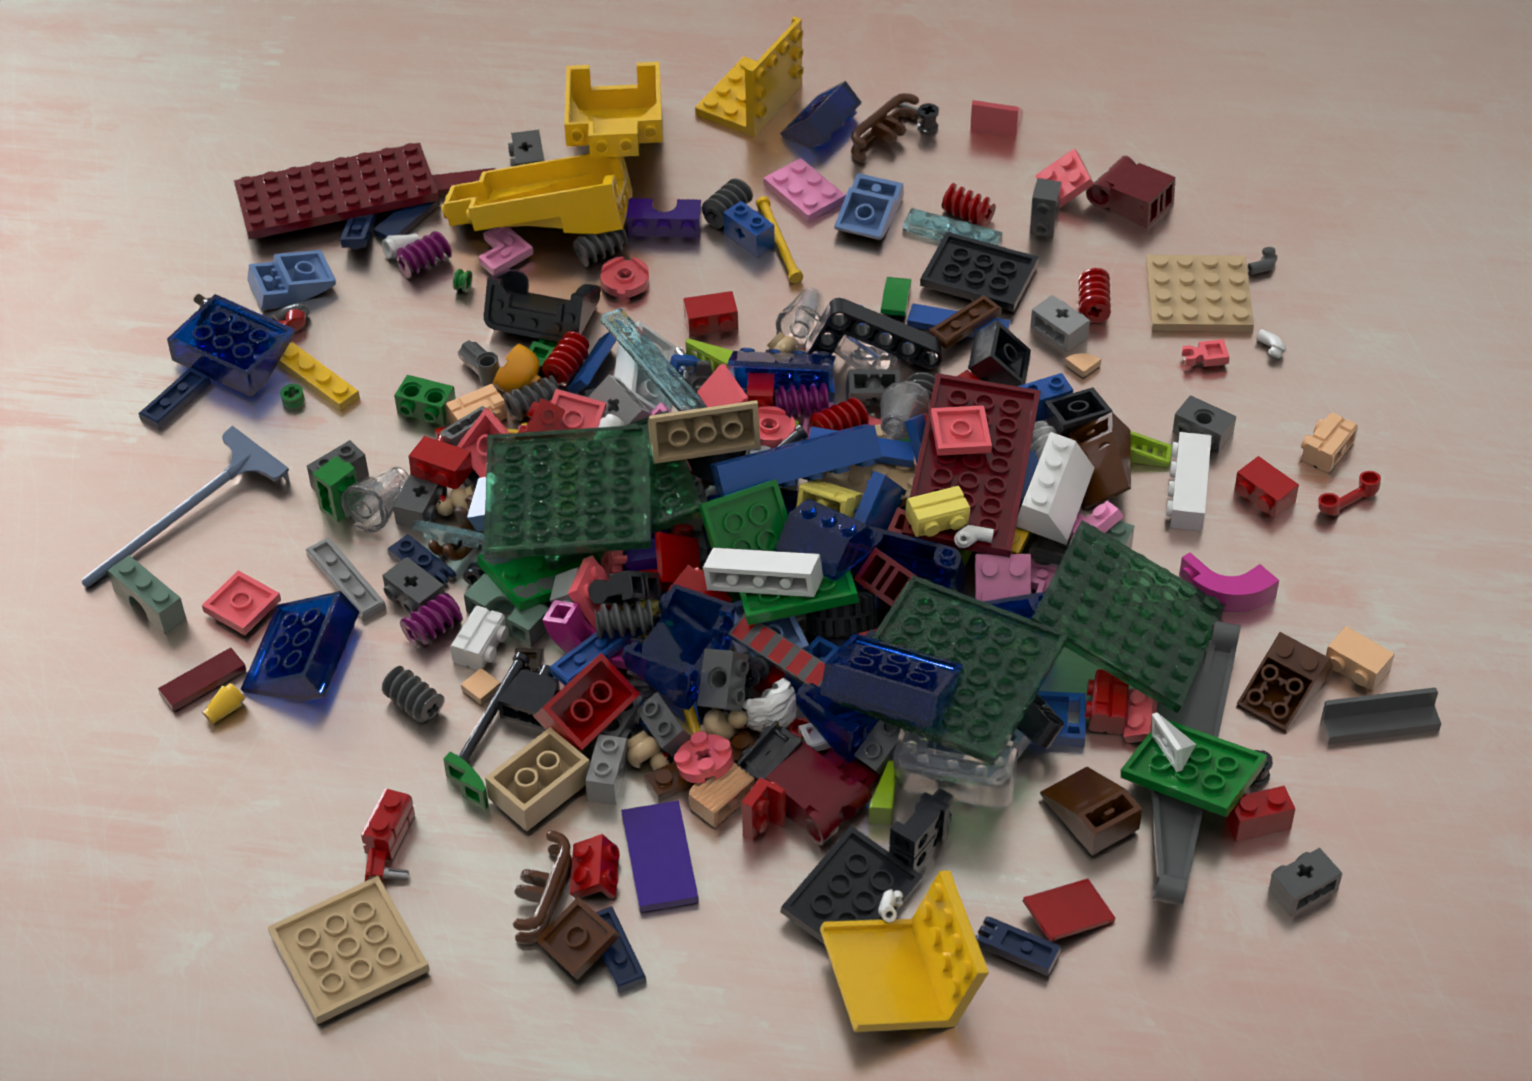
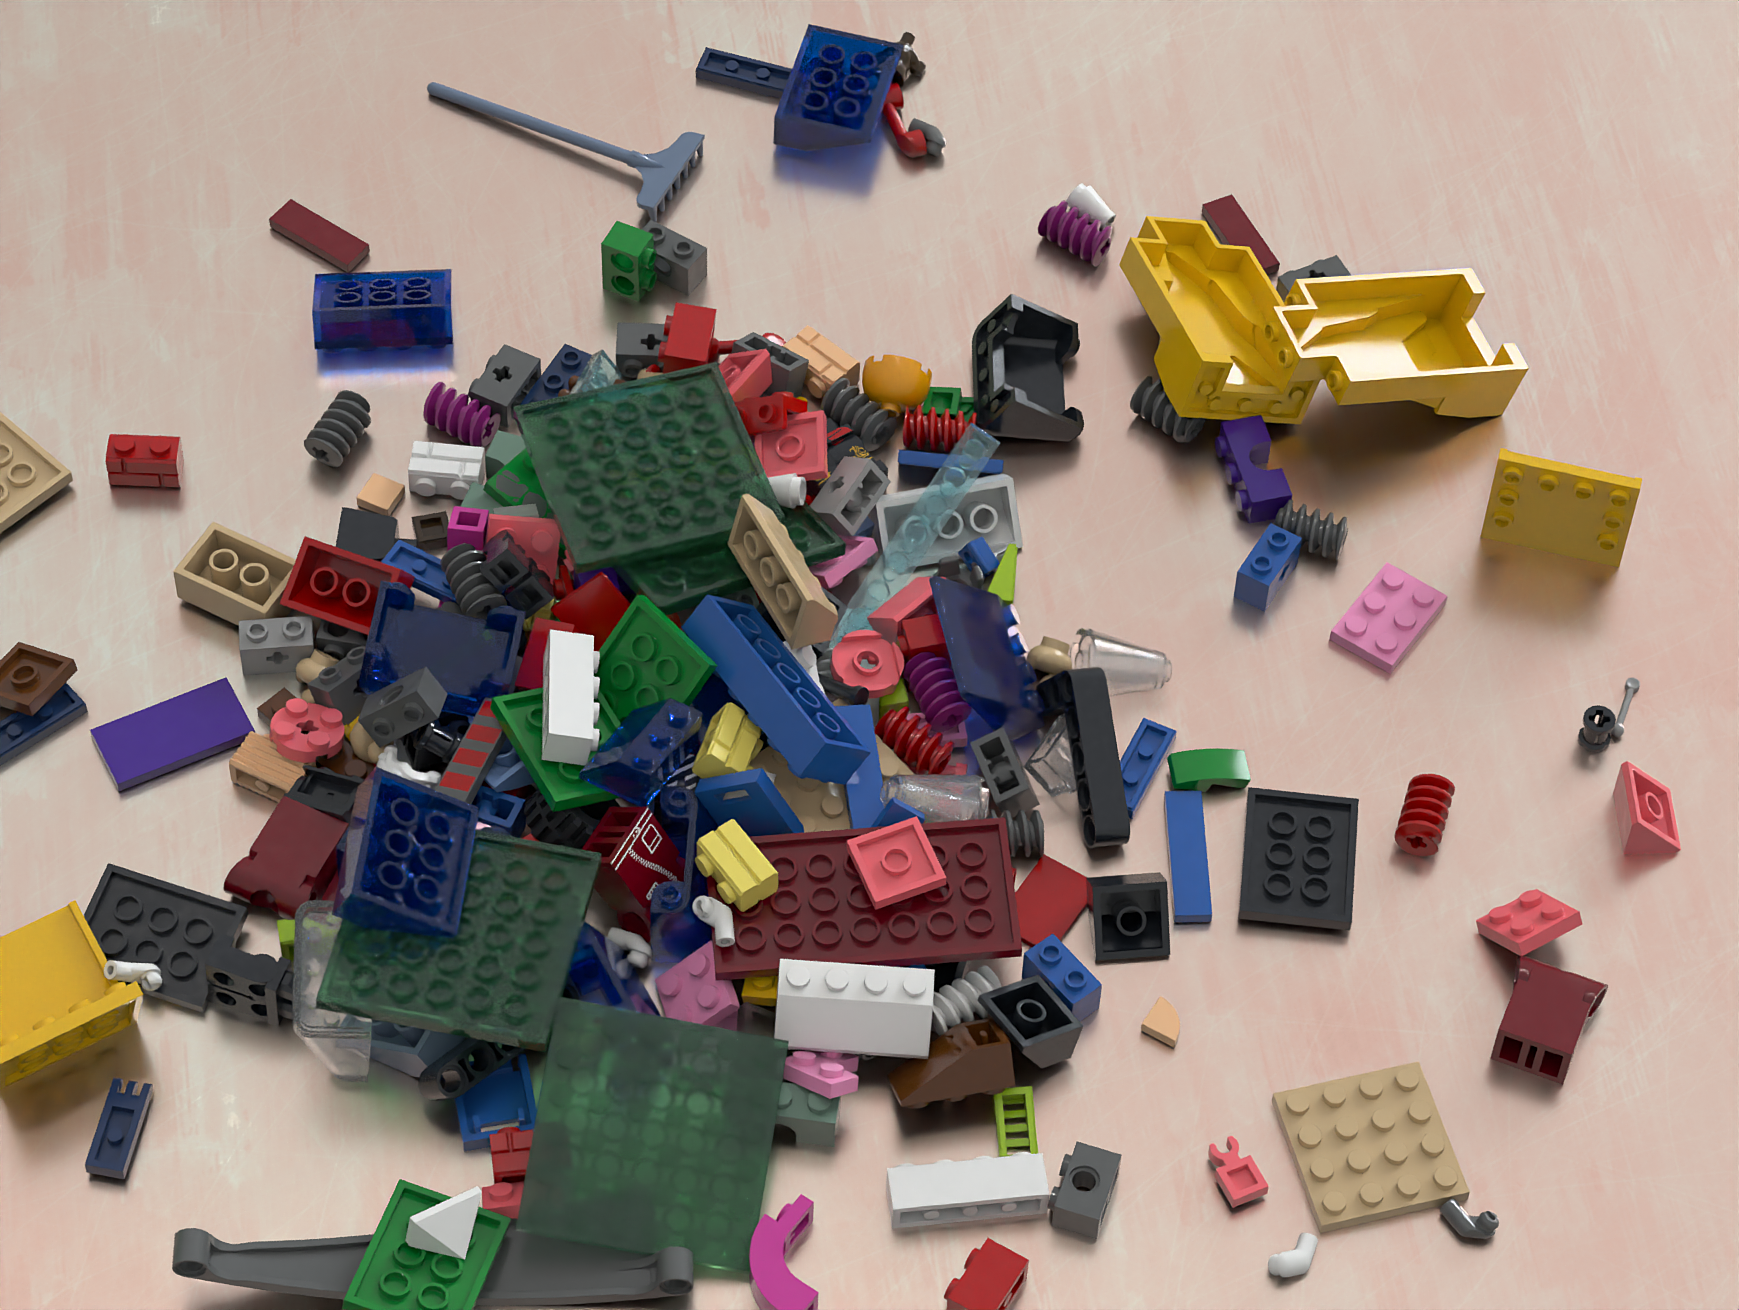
camera: 70 degrees right, 5 degrees up
sand green arch [108,555,187,634] -> none
coral plate [202,570,281,635] -> none
yellow cone [202,683,245,724] -> none
dark red plate [234,142,439,240] -> none
medium blue slope [247,250,336,310] -> none
yellow plate [273,342,360,411] -> none
green bush [280,384,305,408] -> none
light grey tile [306,537,386,621] -> none
dark blue hinge [340,213,377,249] -> none
clear cone [341,467,409,533] -> none
red piece [364,848,409,883] -> none
dark blue tile [374,198,440,240] -> none
green brick [394,375,456,425] -> none
green slope [443,751,489,809] -> none
green bush [453,269,473,293] -> none
black bar [457,652,530,765] -> none
dark grey piece [458,340,500,386] -> none
bright pink plate [479,227,533,275] -> none
reddish brown piece [513,830,572,944] -> none
red bracket [569,834,620,899] -> none
coral plate [600,257,650,301] -> none
red brick [683,291,739,337] -> none
red bracket [741,777,786,841] -> none
yellow bar [756,196,804,284] -> none
clear blue slope [780,80,862,149] -> none
medium blue slope [834,173,904,240] -> none
reddish brown piece [851,93,919,163] -> none
clear light blue plate [903,208,1003,246] -> none
reddish brown tile [929,295,1001,349] -> none
red piece [1022,878,1116,942] -> none
dark grey brick [1029,178,1062,237] -> none
light grey brick [1030,295,1090,353] -> none
reddish brown slope [1040,766,1143,855] -> none
red piece [1078,268,1111,323] -> none

